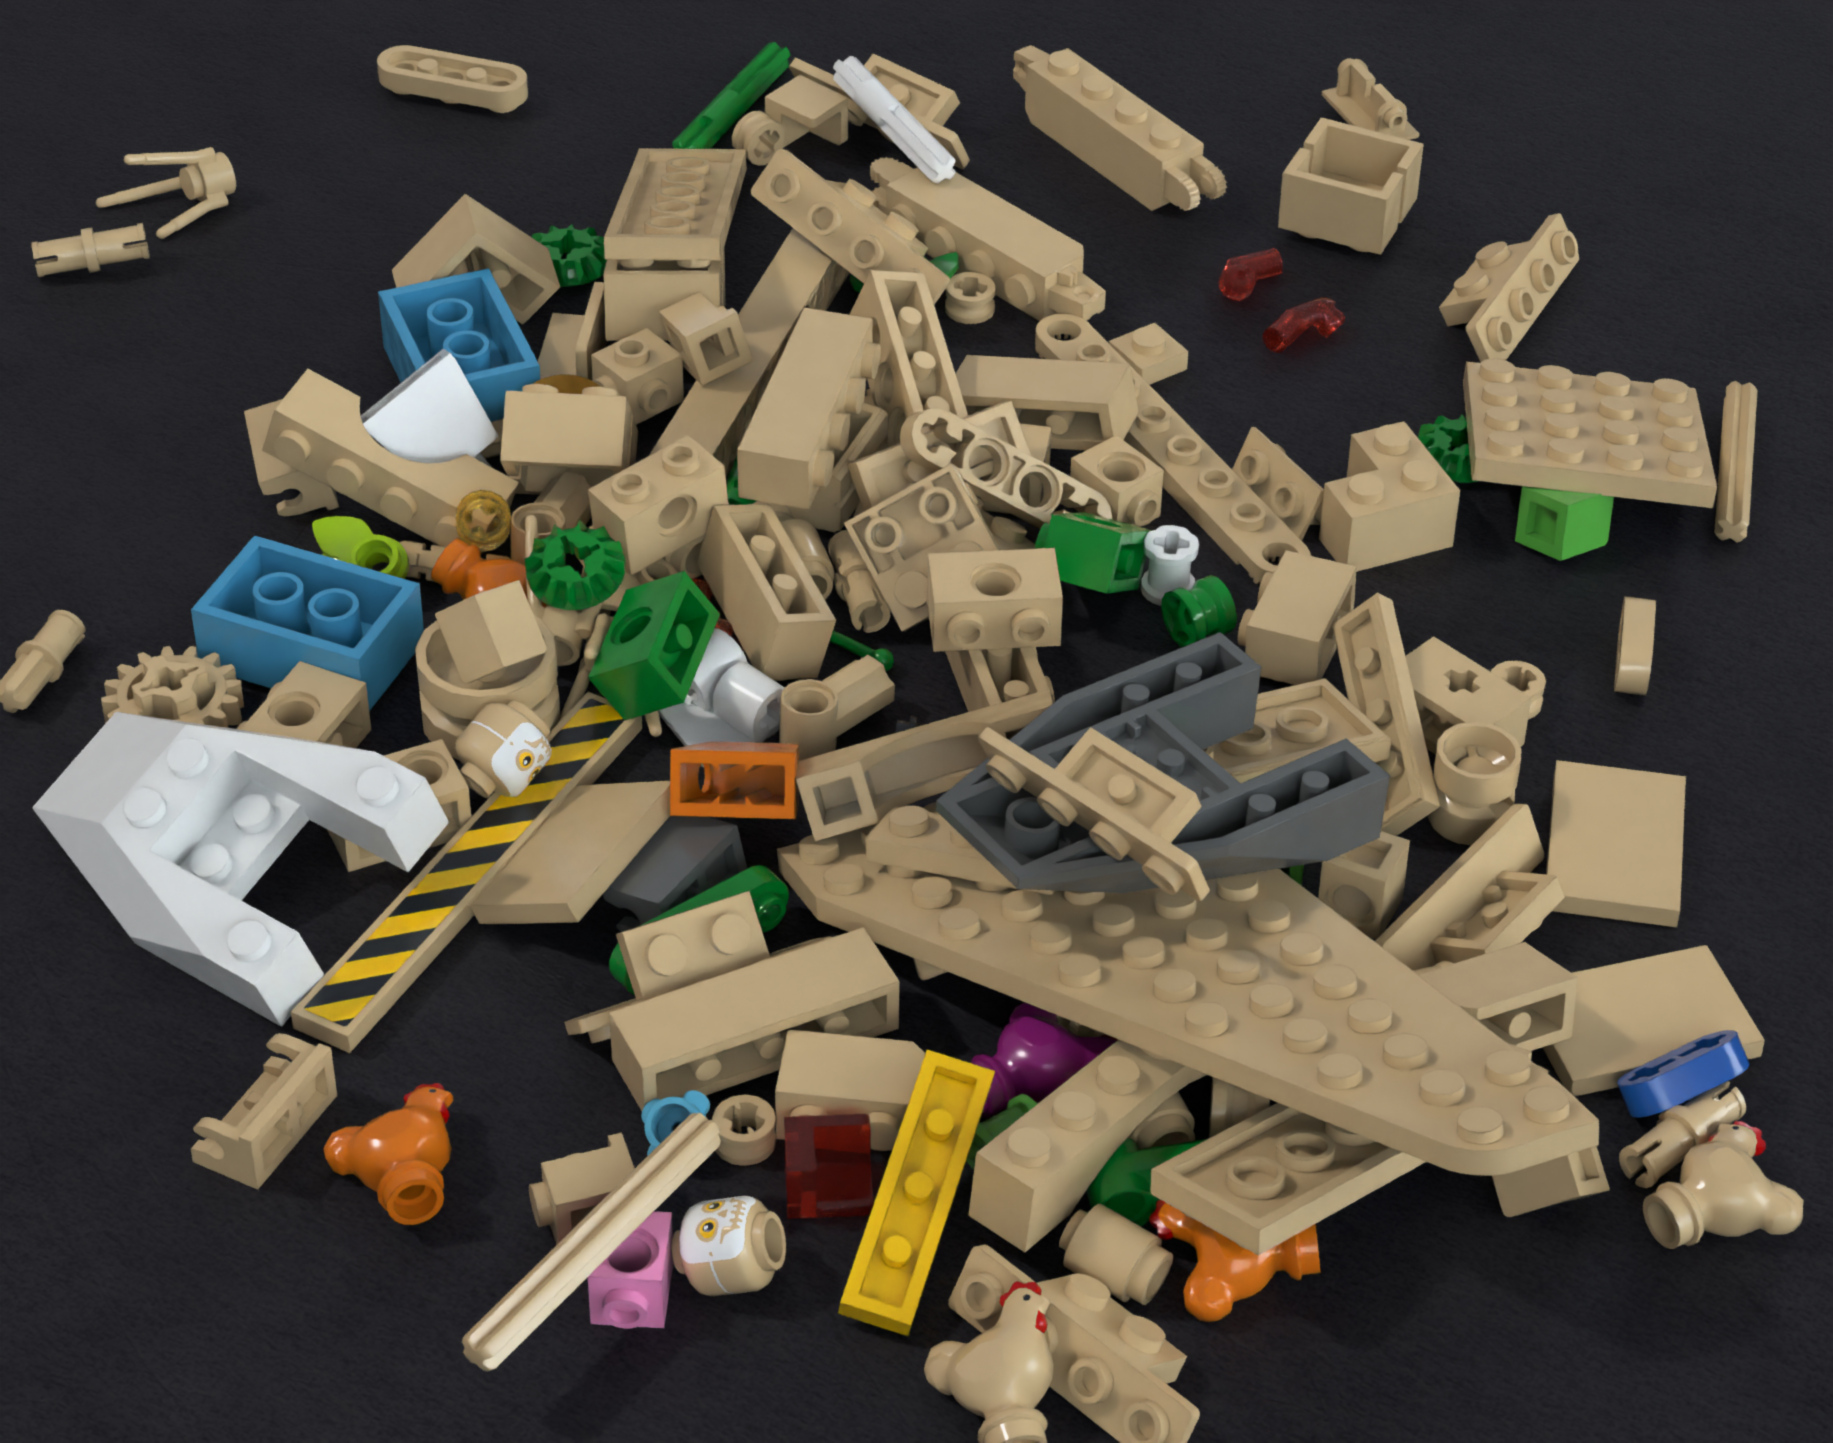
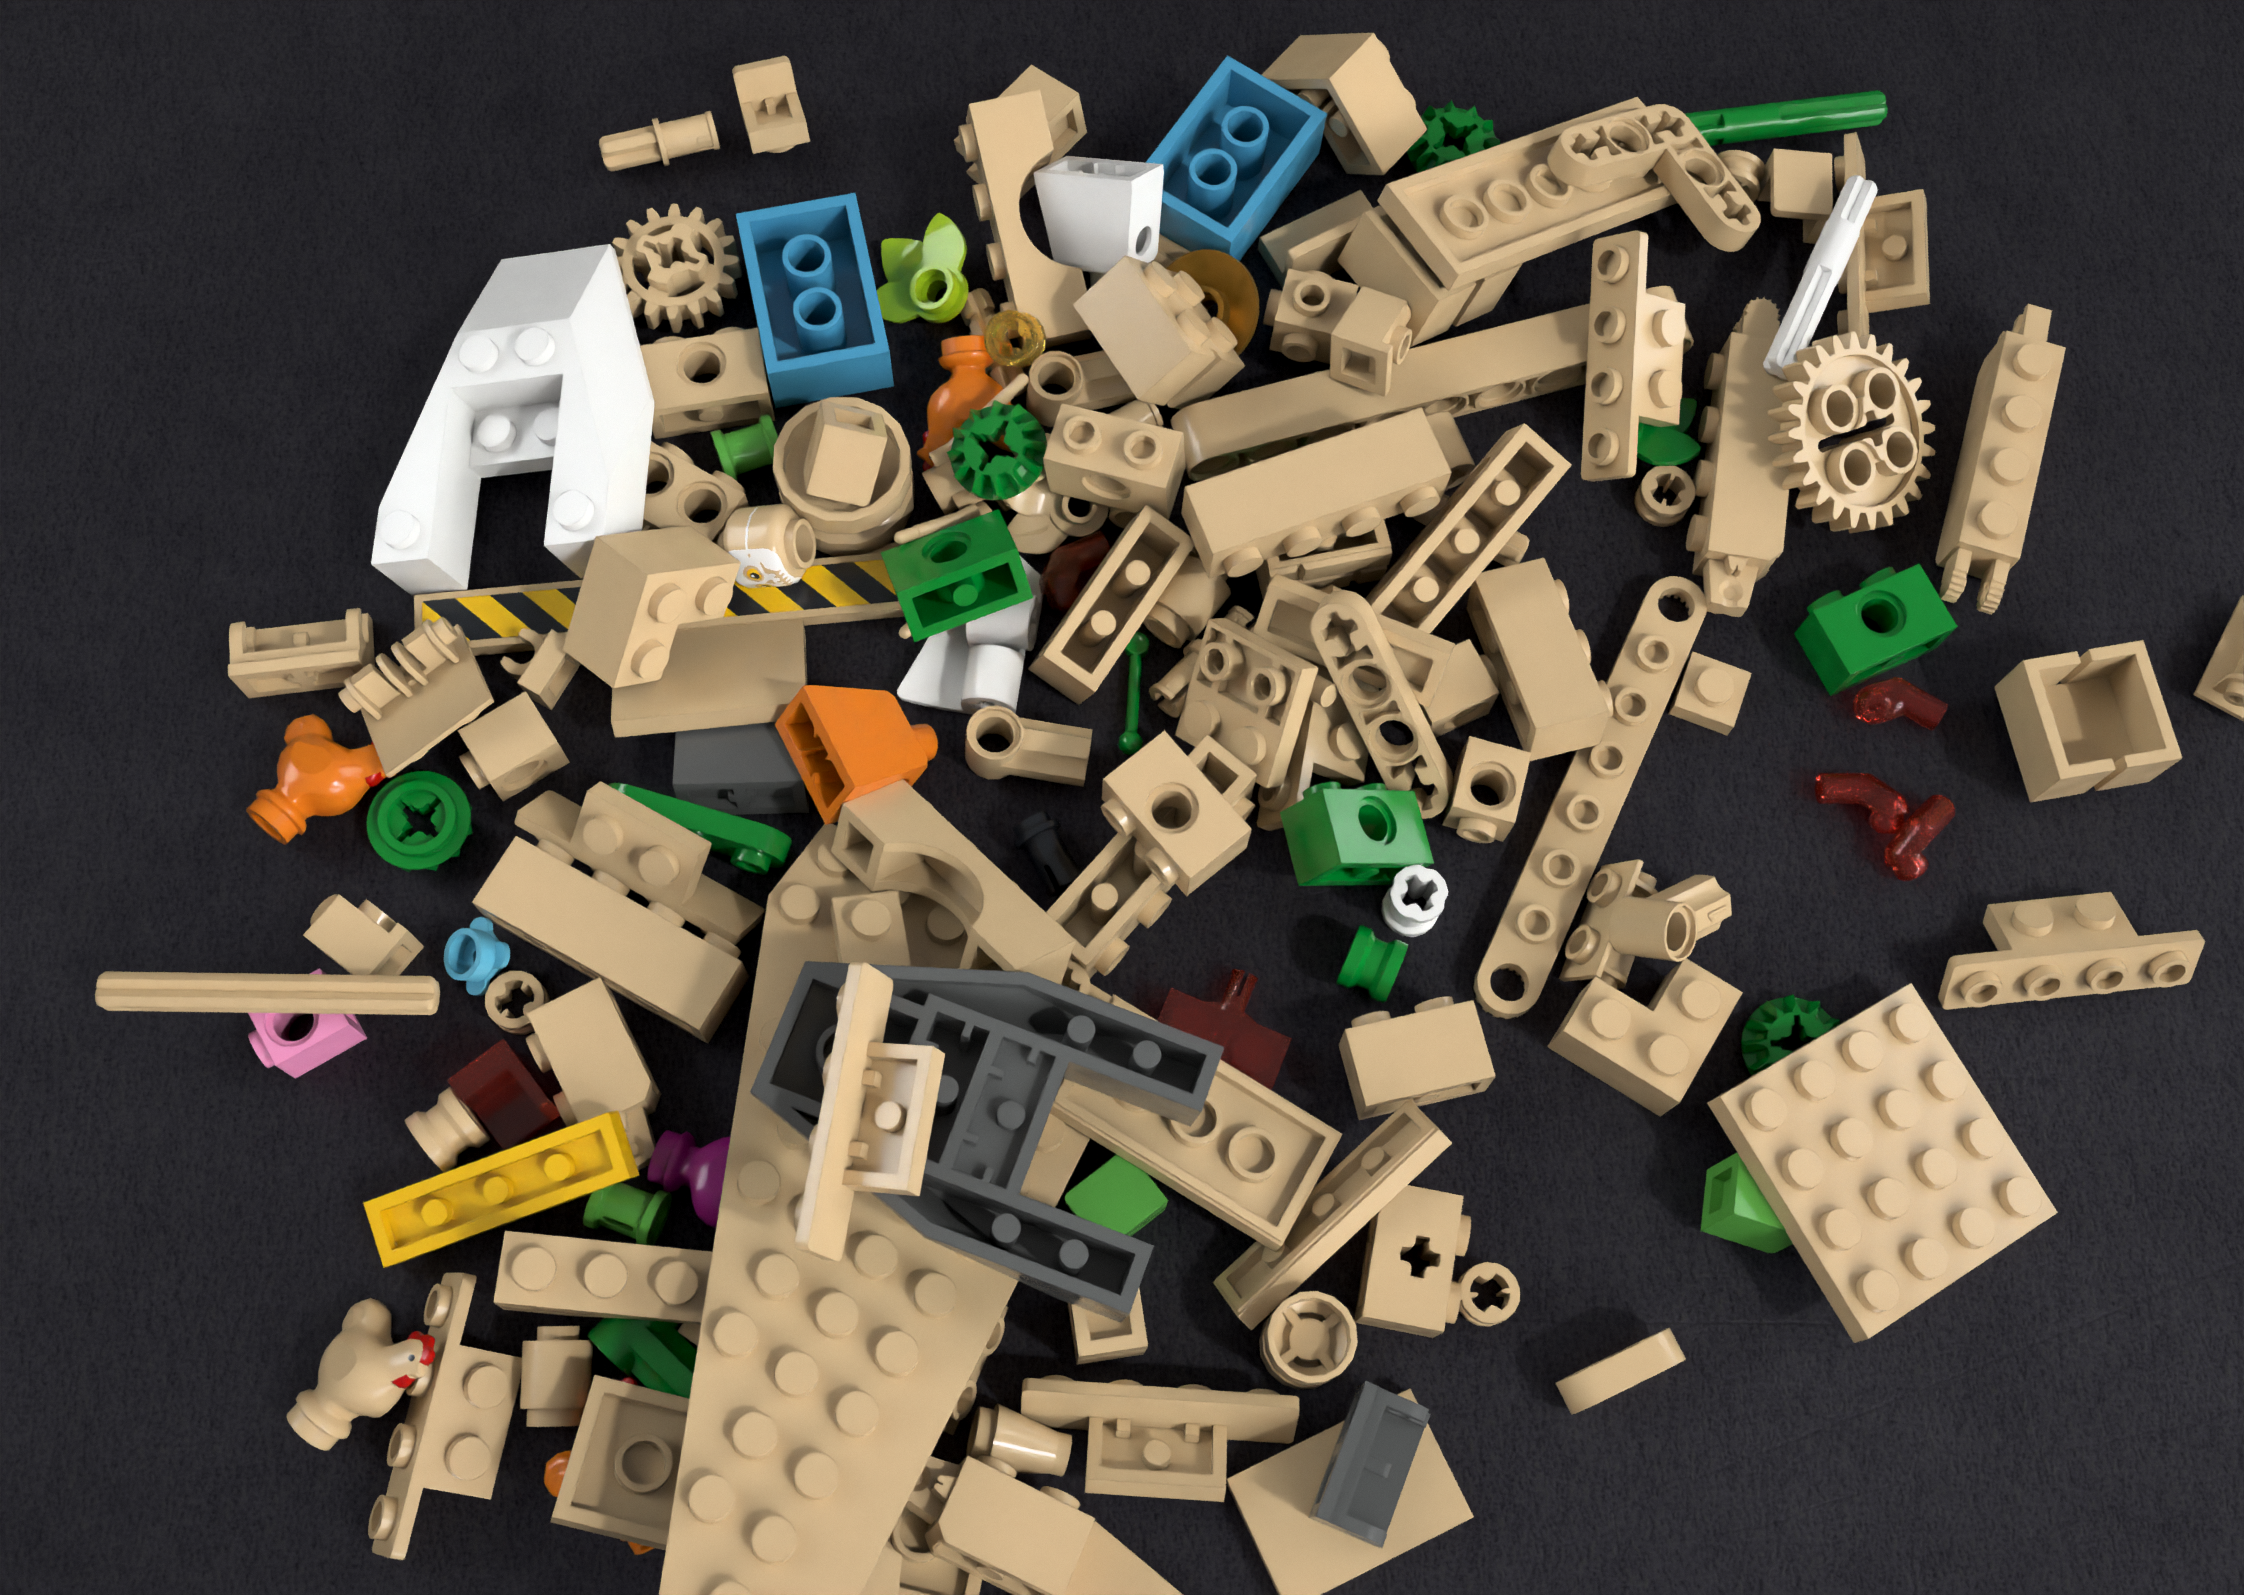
camera: 50 degrees right, 30 degrees up
tan head [671,1196,786,1296] -> none
tan axle [1714,381,1757,543] -> none
none -> tan hinge [338,617,494,778]
none -> green gear [367,771,473,873]
none -> tan wheel [405,1087,490,1173]
none -> tan brick [458,691,570,802]
none -> tan tile [500,628,581,710]
none -> tan brick [563,525,741,688]
none -> bright green bush [710,413,778,481]
none -> tan bracket [732,56,810,154]
none -> dark grey hinge [1308,1381,1431,1548]
none -> tan beam [1547,104,1761,252]
none -> tan piece [1609,875,1732,962]
none -> tan gear [1768,332,1935,533]
none -> green brick [1794,564,1958,696]
none -> clear red arm [1884,795,1955,881]

